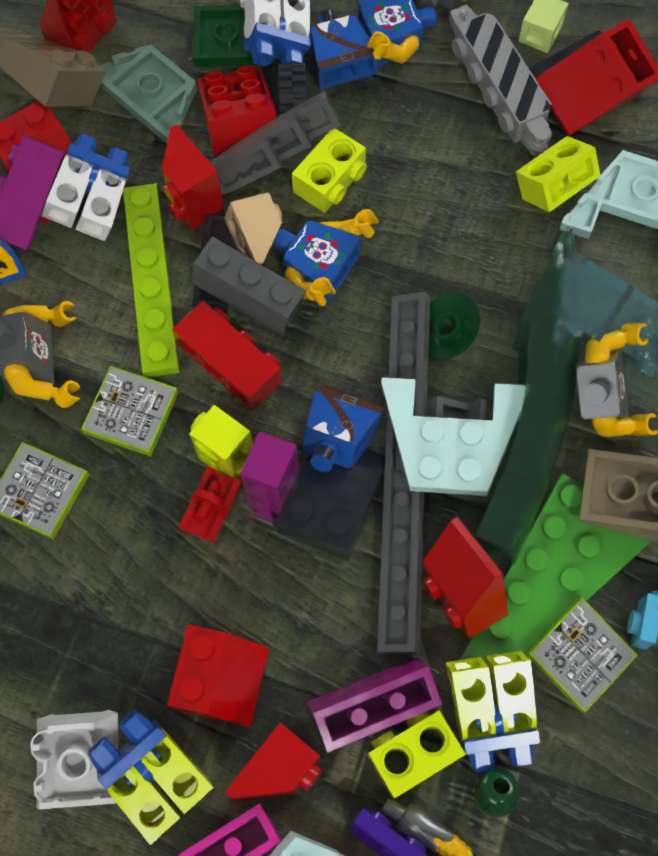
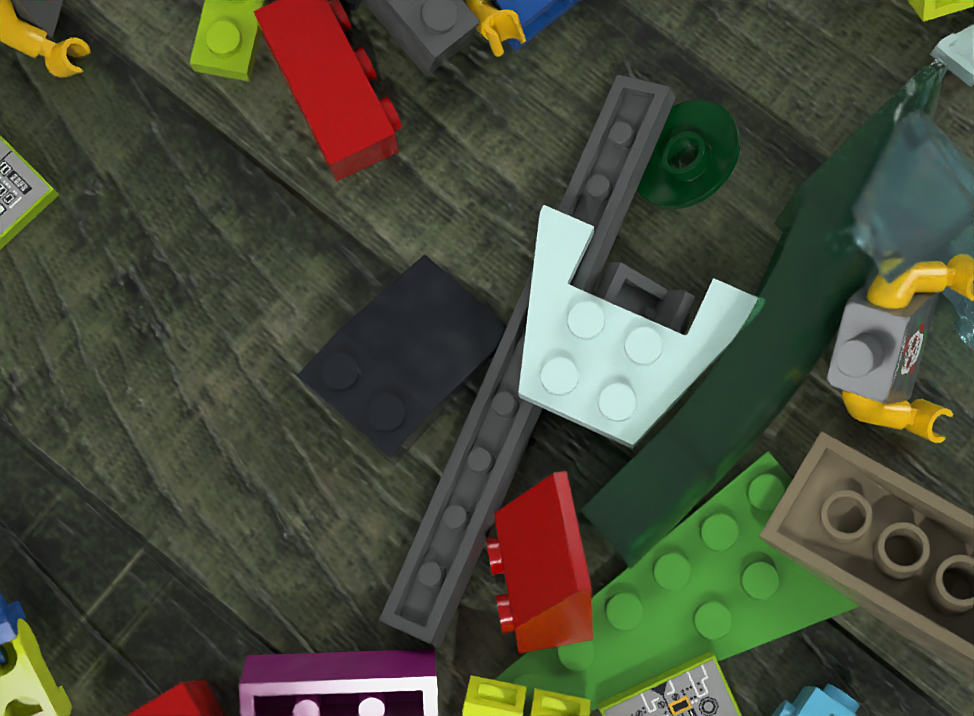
camera: 20 degrees right, 10 degrees up
tile [81,366,179,457] -> none
red slope [167,625,269,727] -> none
red hips [179,466,243,544] -> none
neon yellow brick [189,405,253,478] -> none
magenta brick [240,431,300,522] -> none
blue torso [302,385,384,472] -> none

